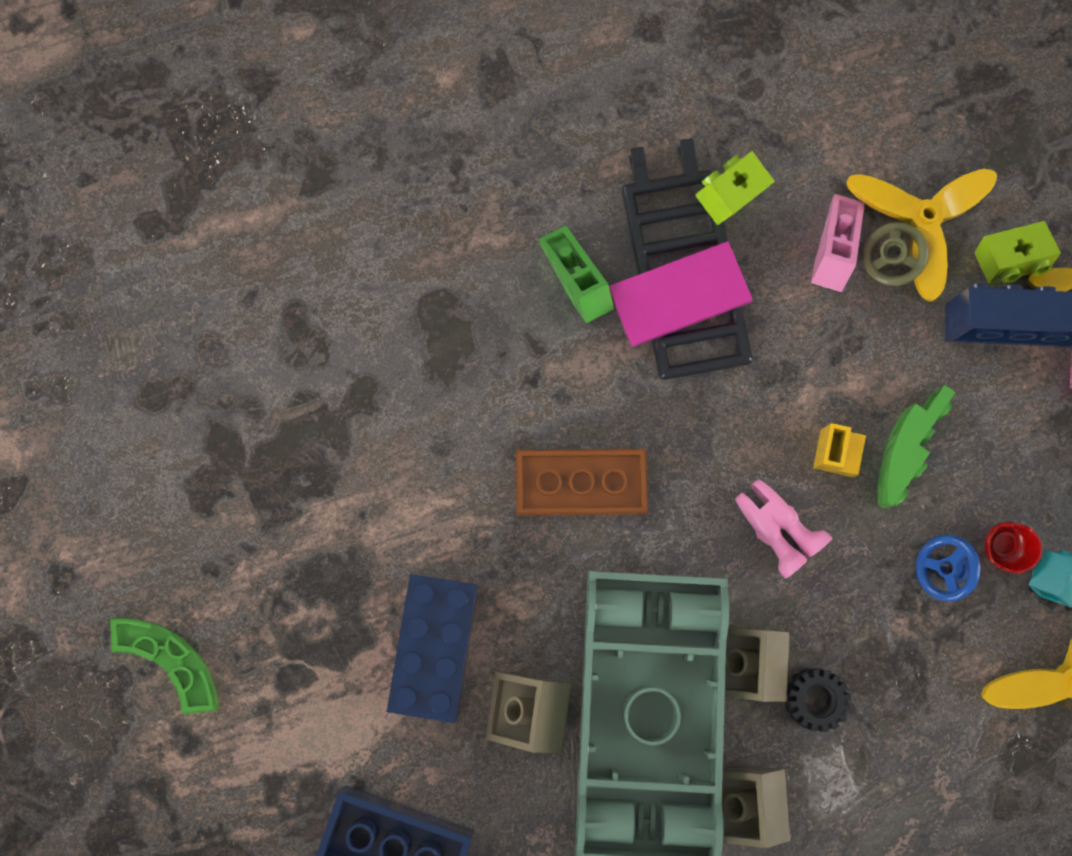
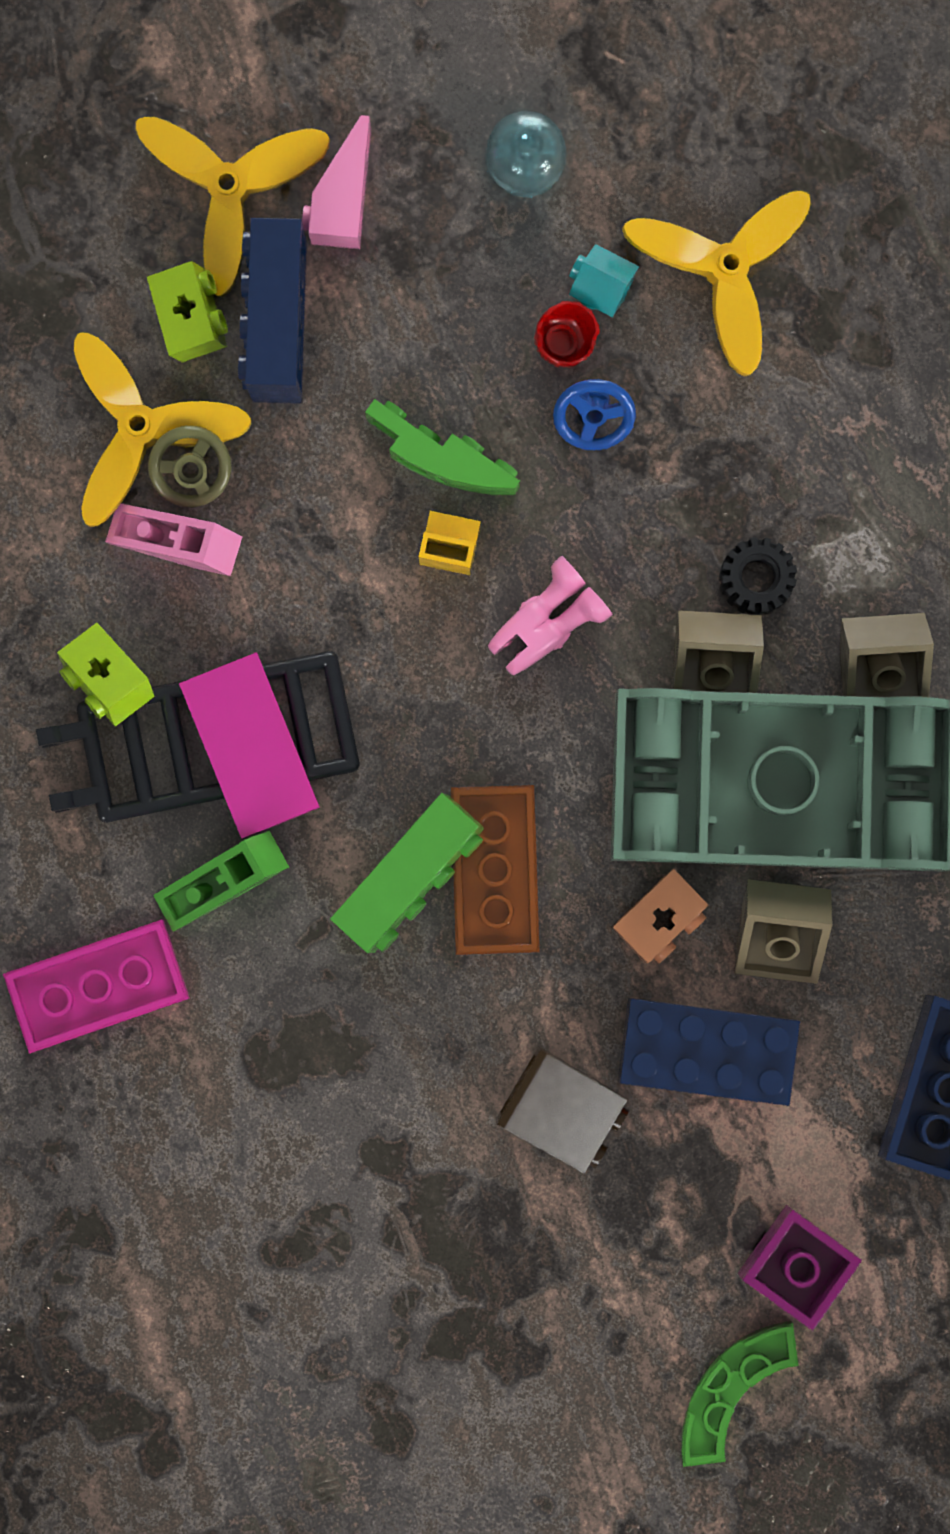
camera: 90 degrees left, 5 degrees up
none -> dark pink tile [3,919,190,1054]
none -> bright green brick [330,793,485,953]
none -> slope [496,1046,629,1173]
none -> nougat brick [611,869,709,964]
none -> magenta brick [737,1205,862,1331]

